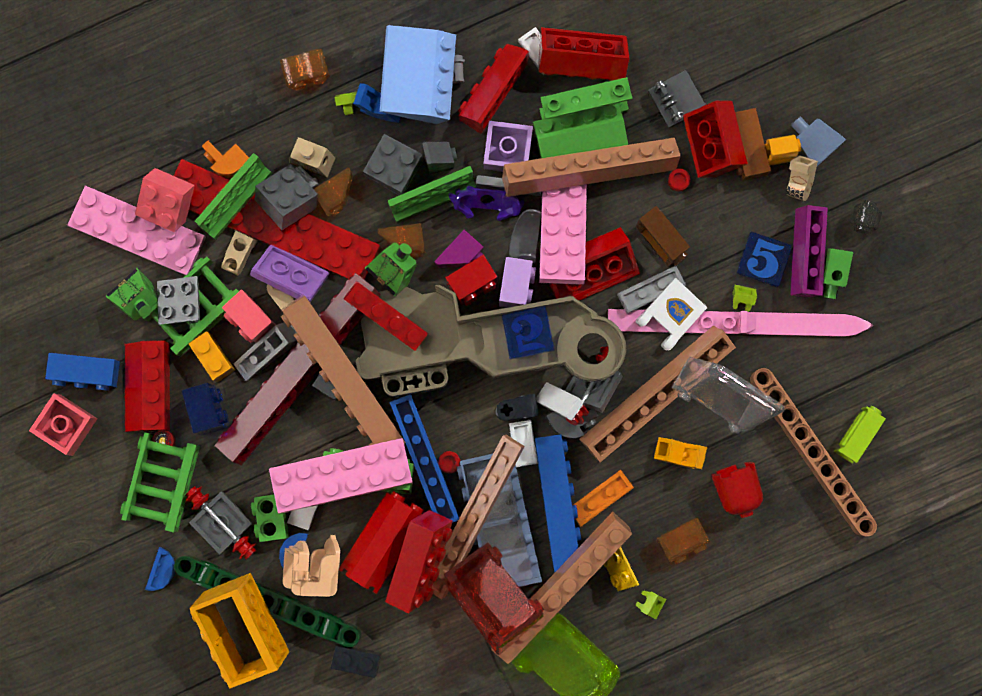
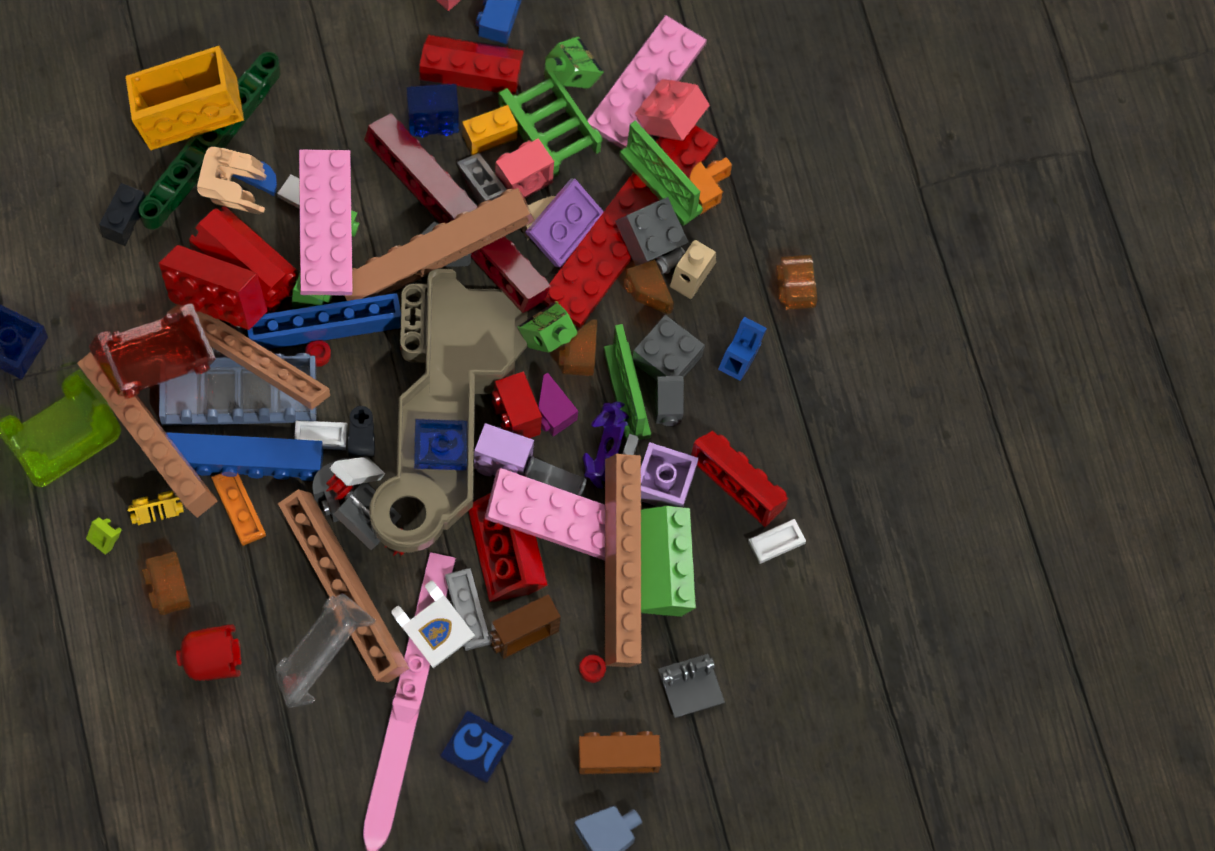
camera: 90 degrees right, 15 degrees down
bright green fence [120,432,200,532] -> none
blue tile [145,547,175,591] -> none
tile [152,430,175,446] -> none
hinge [157,276,200,325] -> none
dark grey plate [185,486,256,560] -> none
tan leg [221,231,258,276] -> none
bright green brick [251,495,289,542] -> none
lime tile [335,92,357,115] -> none
red plate [344,281,428,351] -> none
light blue slope [380,25,456,124] -> none
light grey pin [453,55,465,83] -> none
red slope [538,27,629,81] -> none
bright green fence [539,77,632,120] -> none
light orange brick [654,437,707,469] -> none
red brick [683,101,748,178] -> none
lime tile [733,285,757,312] -> none
nougat beam [750,368,877,536] -> none
light orange brick [765,135,801,165] -> none
tan leg [787,156,818,201] -> none
magenta brick [790,205,828,298] -> none
bright green torso [823,248,853,299] -> none
lime window [834,406,886,464] -> none

